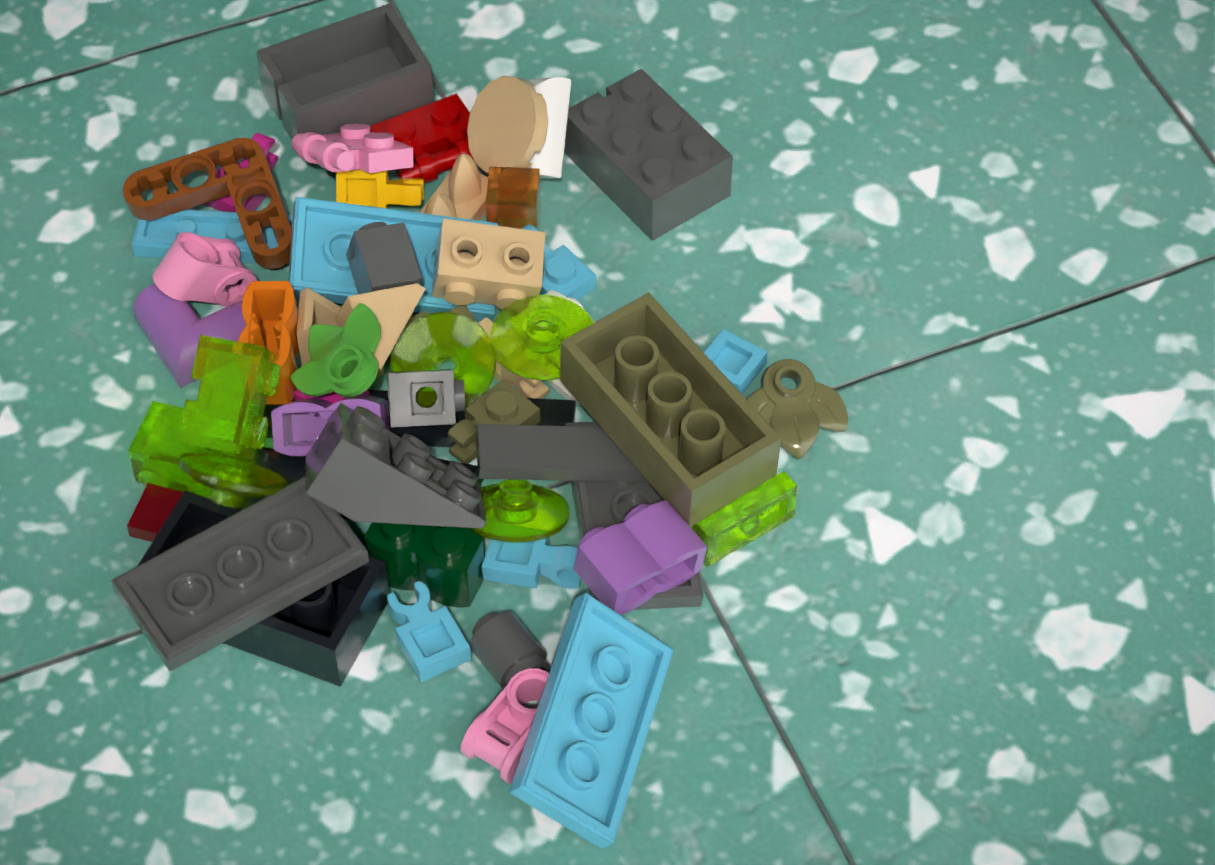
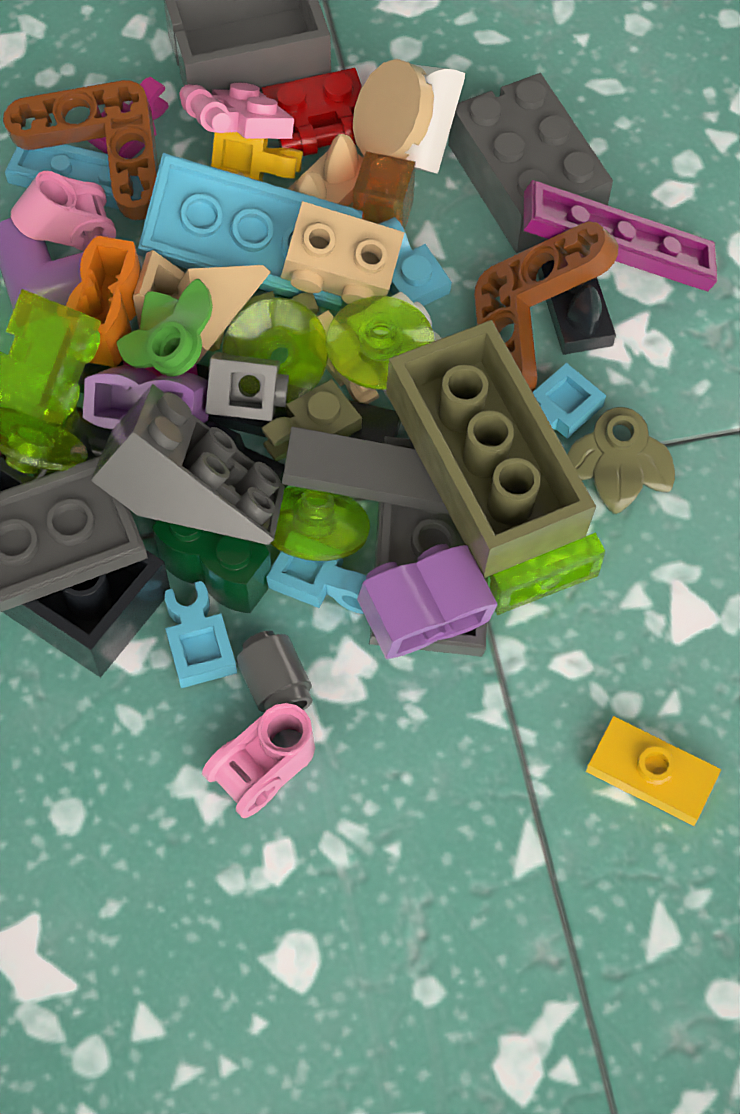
camera: 10 degrees right, 10 degrees up
dark grey brick [346,222,422,294] -> none
medium azure tile [509,593,673,849] -> none
none -> dark orange beam [474,221,619,392]
none -> magenta tile [523,180,718,292]
none -> black tile [537,254,616,355]
none -> yellow plate [586,716,722,826]

